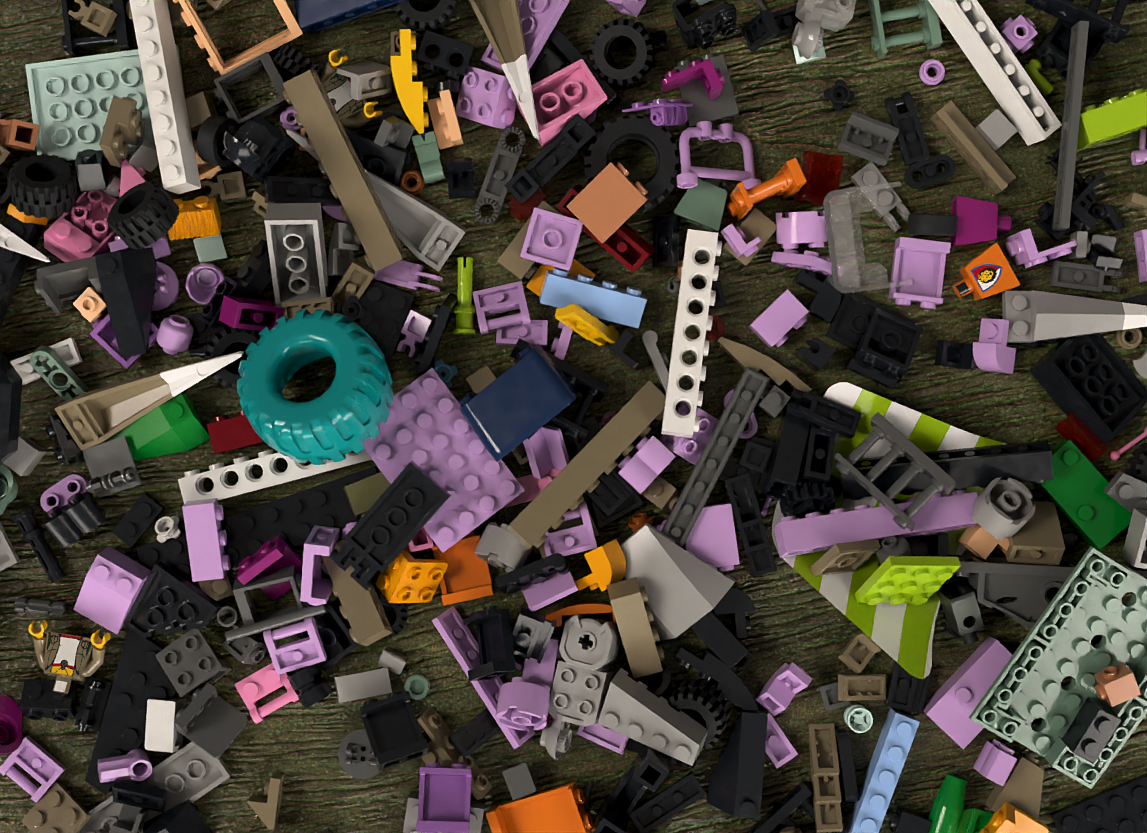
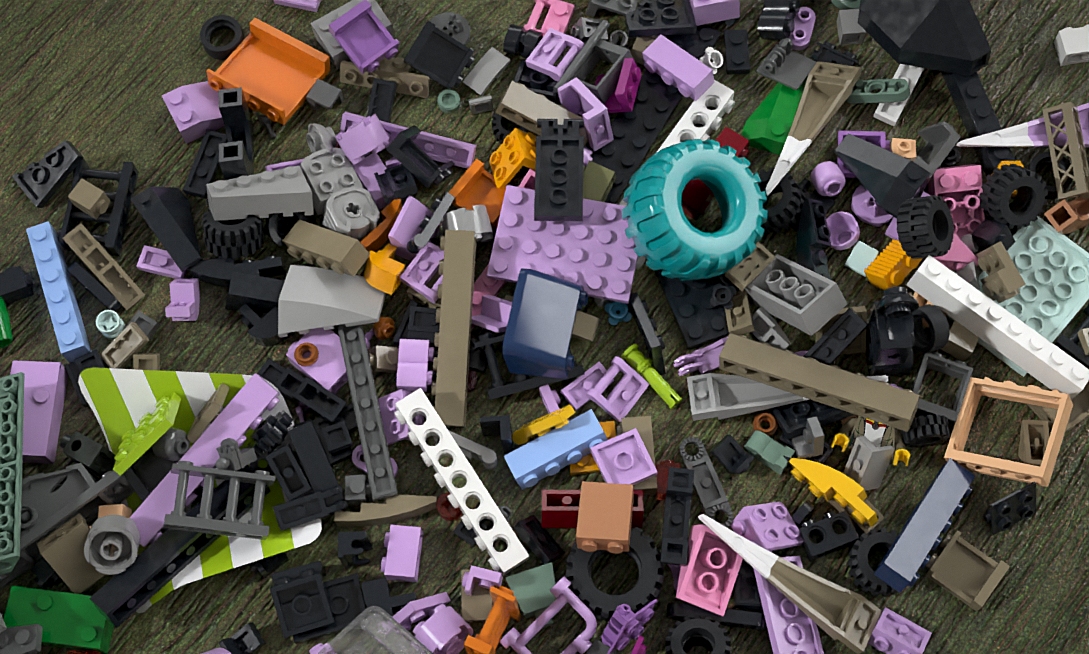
camera: 150 degrees right, 20 degrees down
magenta brick [219,295,284,331] -> none
lavender plate [397,310,435,358] -> none
light nougat bracket [427,89,464,150] -> none
none -> dark grey piece [216,438,257,471]
none -> dark orange plate [294,342,319,367]

